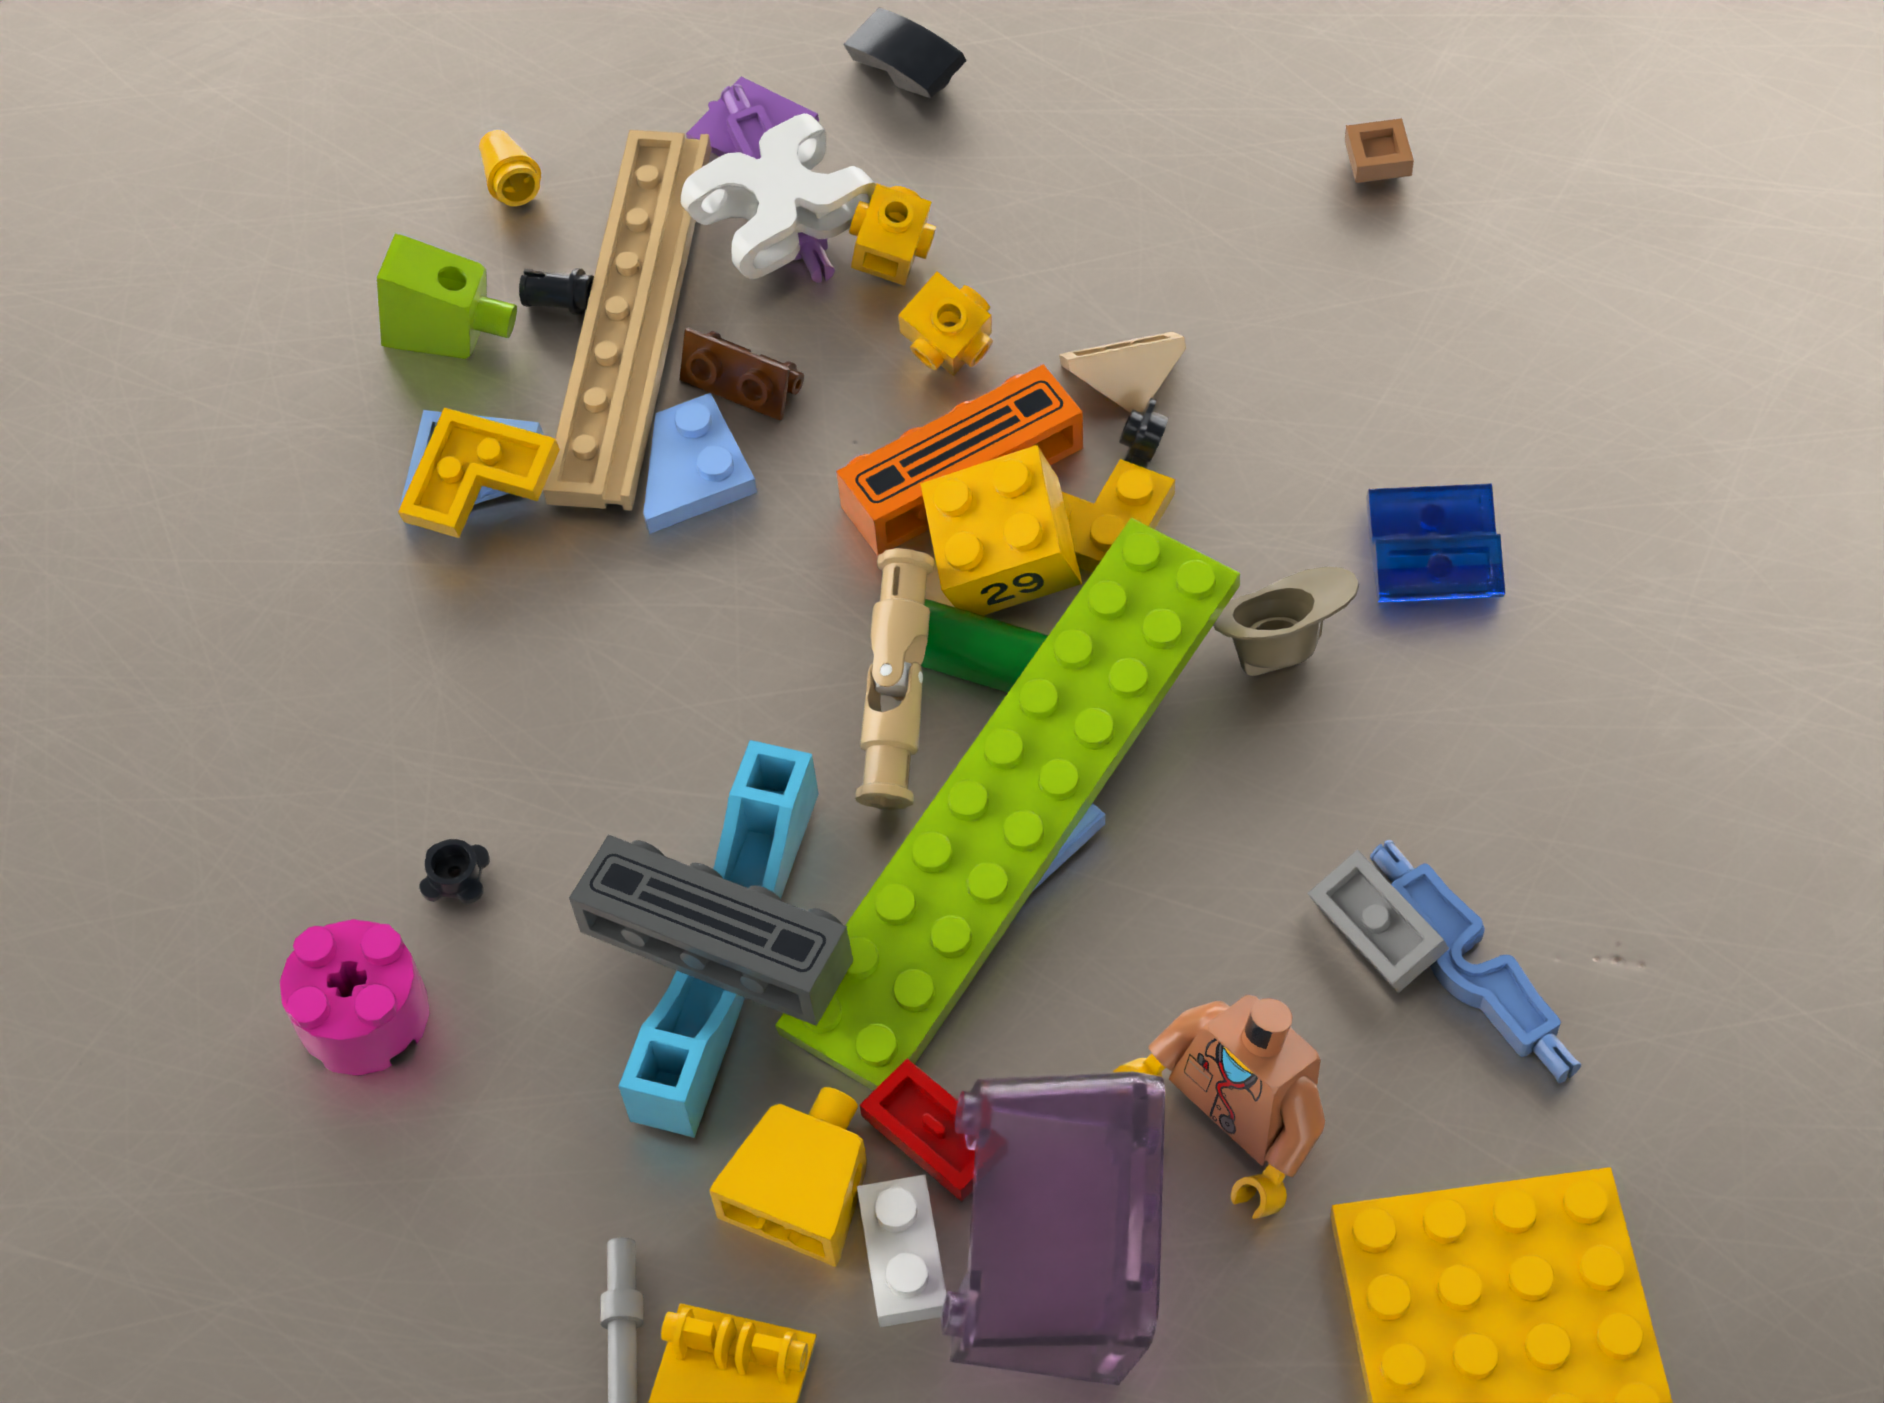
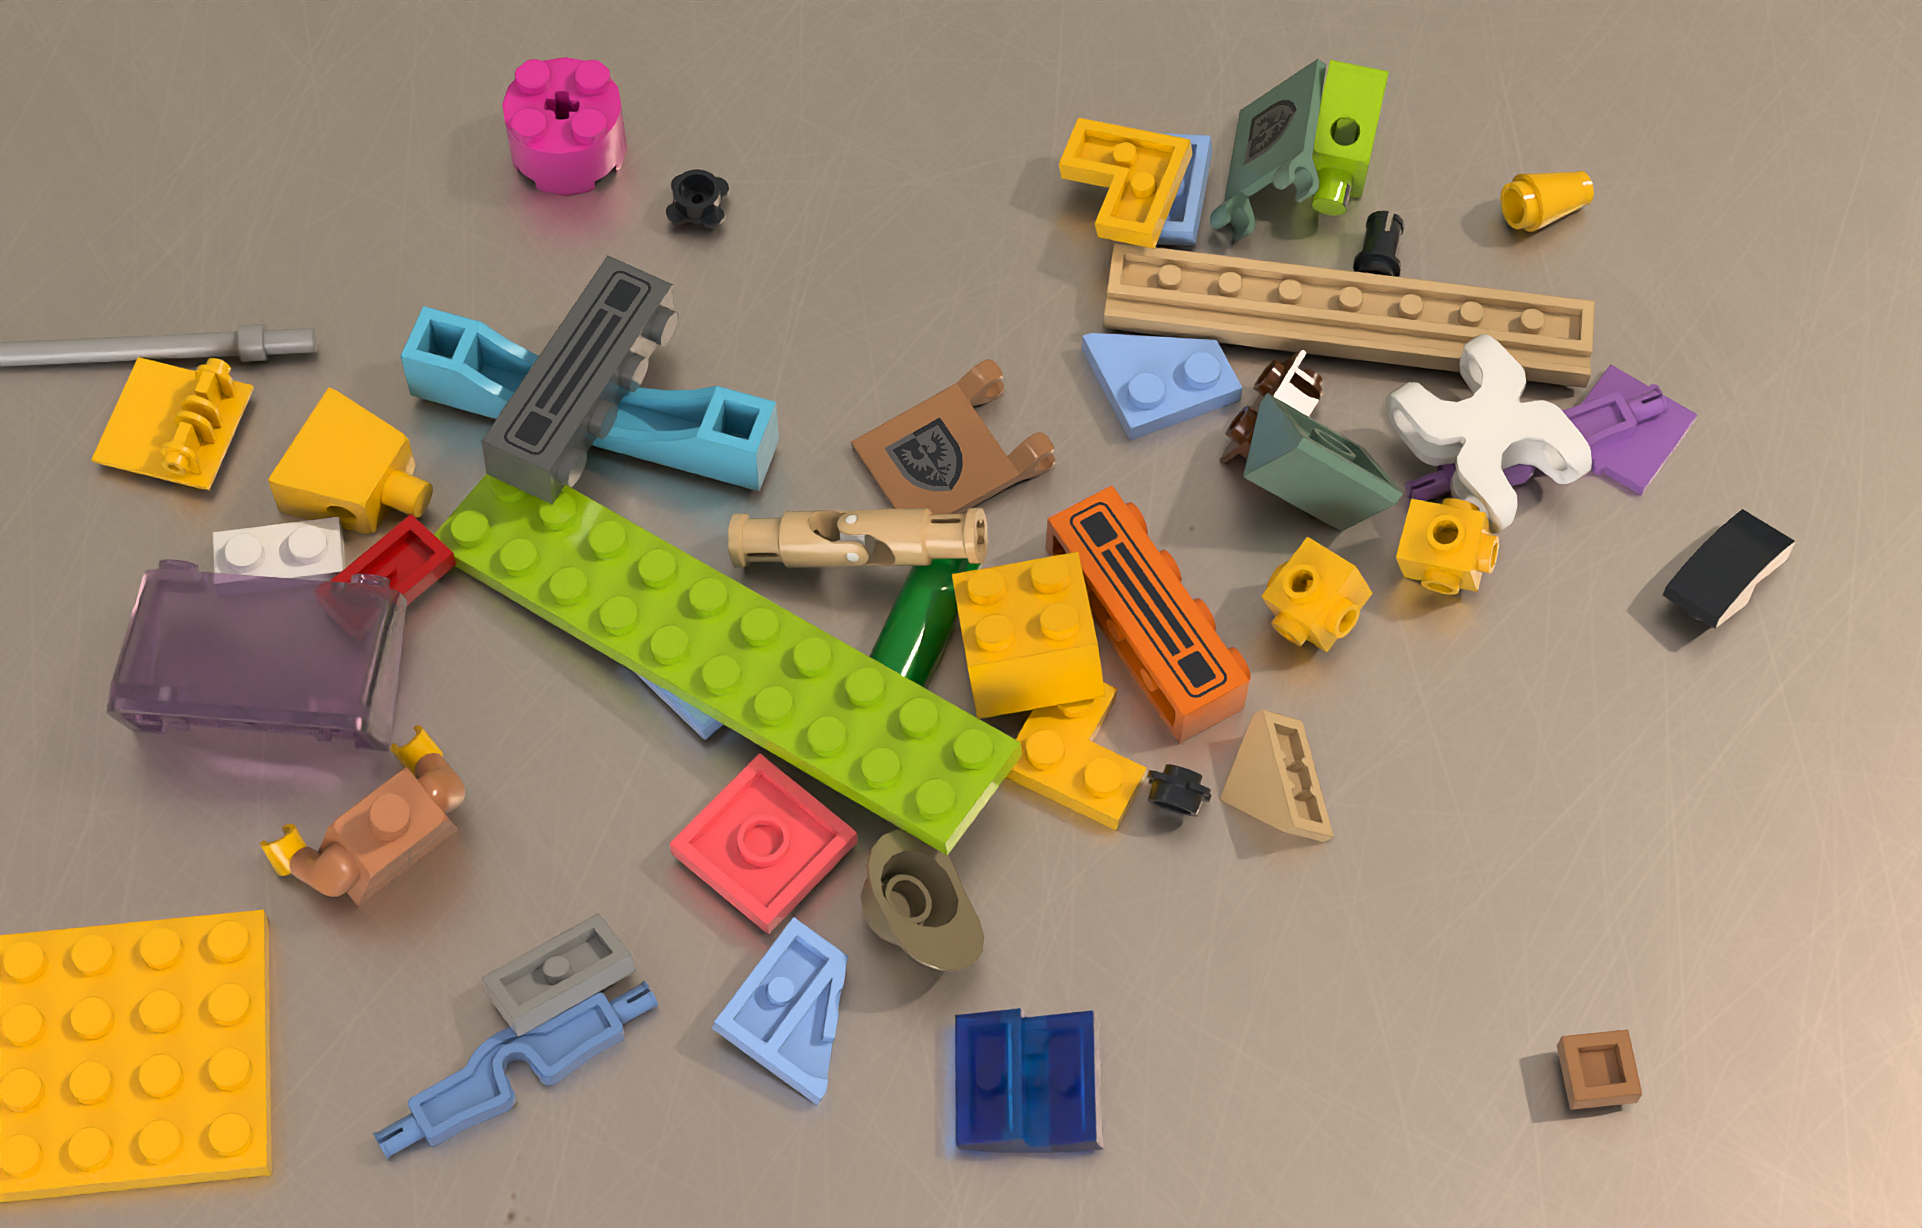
camera: 85 degrees right, 5 degrees up
none -> coral plate [670,753,858,935]
none -> light blue wing [712,917,848,1105]
none -> medium nougat flag [851,359,1055,514]
none -> sand green flag [1210,59,1327,242]
none -> sand green slope [1243,393,1403,532]

